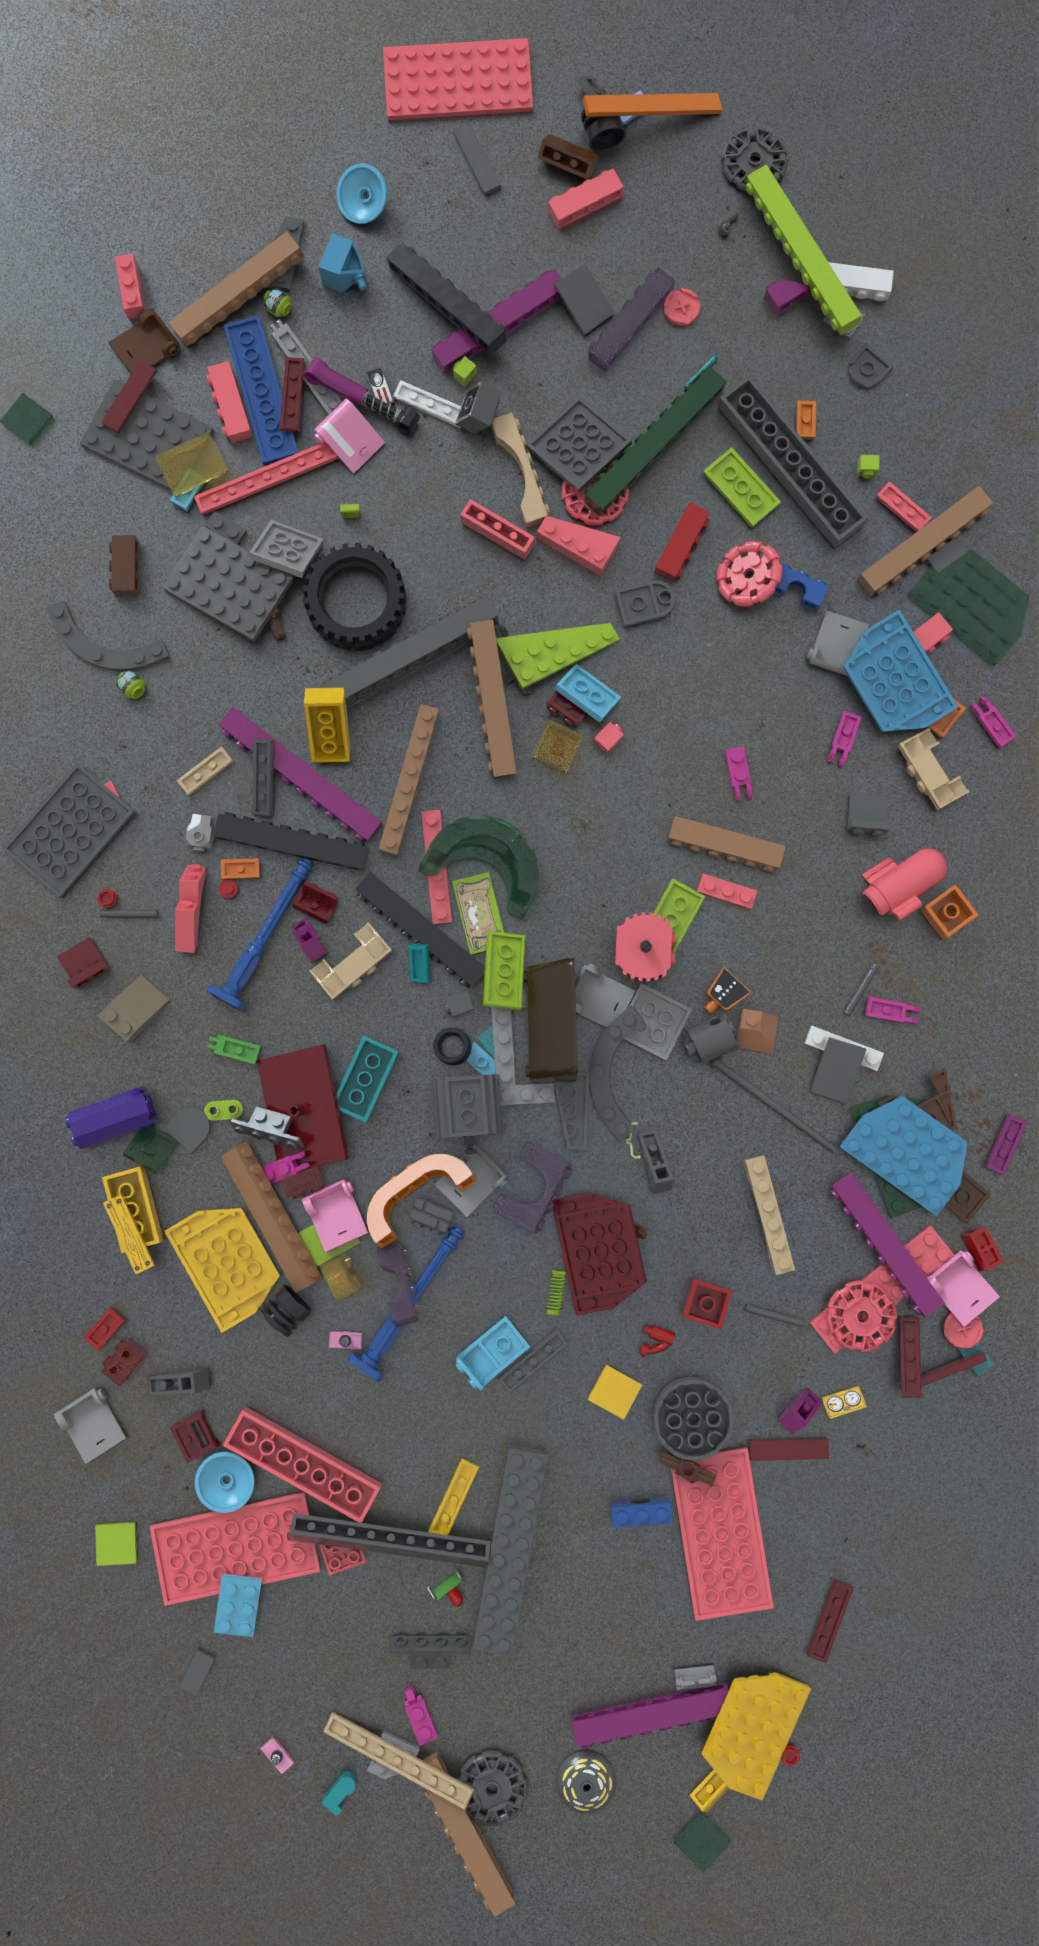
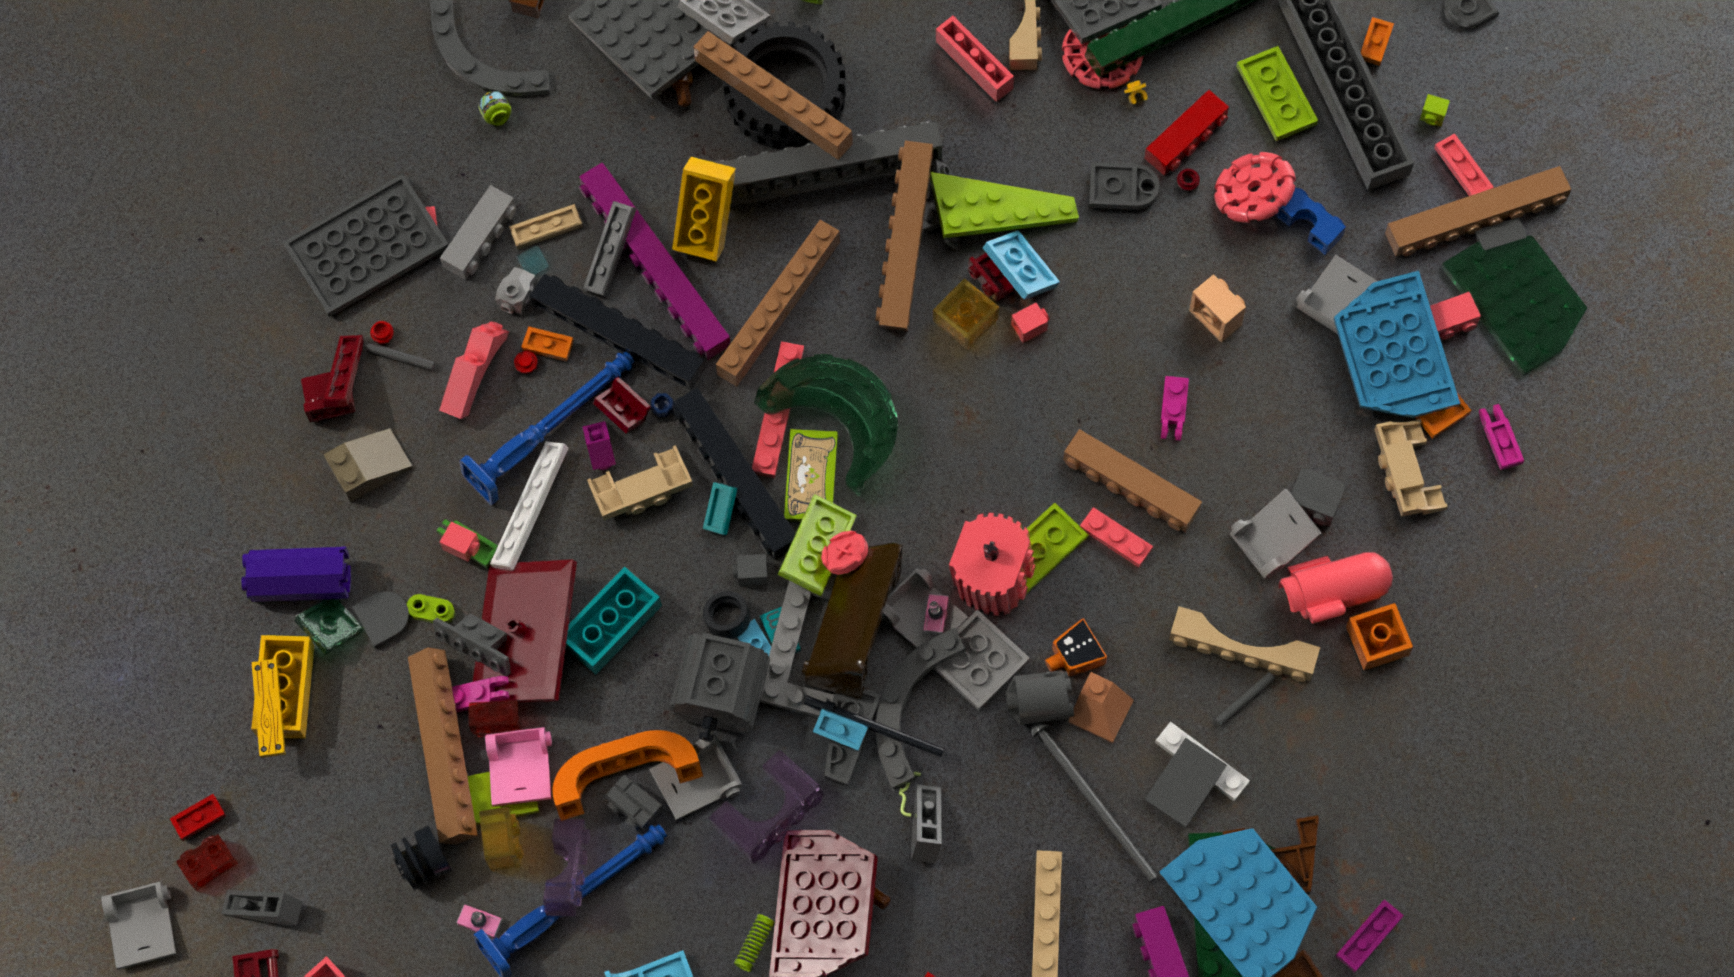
camera: 20 degrees right, 15 degrees down
yellow plate [164,1208,281,1333] -> none
coral wedge [537,516,621,576] -> none
dark pink hinge [828,711,862,767] -> none
dark pink hinge [865,997,921,1024] -> none
none -> dark red tile [323,335,364,407]
none -> light grey brick [440,185,516,280]
none -> coral brick [440,522,480,562]
none -> white tile [490,441,568,571]
none -> clear light blue slope [515,245,549,275]
none -> dark blue tile [651,393,674,417]
none -> medium nougat brick [693,31,853,160]
none -> black bar [804,695,945,757]
none -> medium azure plate [813,708,868,750]
none -> coral tile [821,531,869,575]
none -> bright pink piece [923,594,949,635]
none -> yellow plate [1124,80,1148,104]
none -> tan arch [1169,606,1320,682]
none -> dark red plate [1177,168,1200,191]
none -> light nougat brick [1189,274,1246,343]
none -> light grey door [1230,489,1322,580]

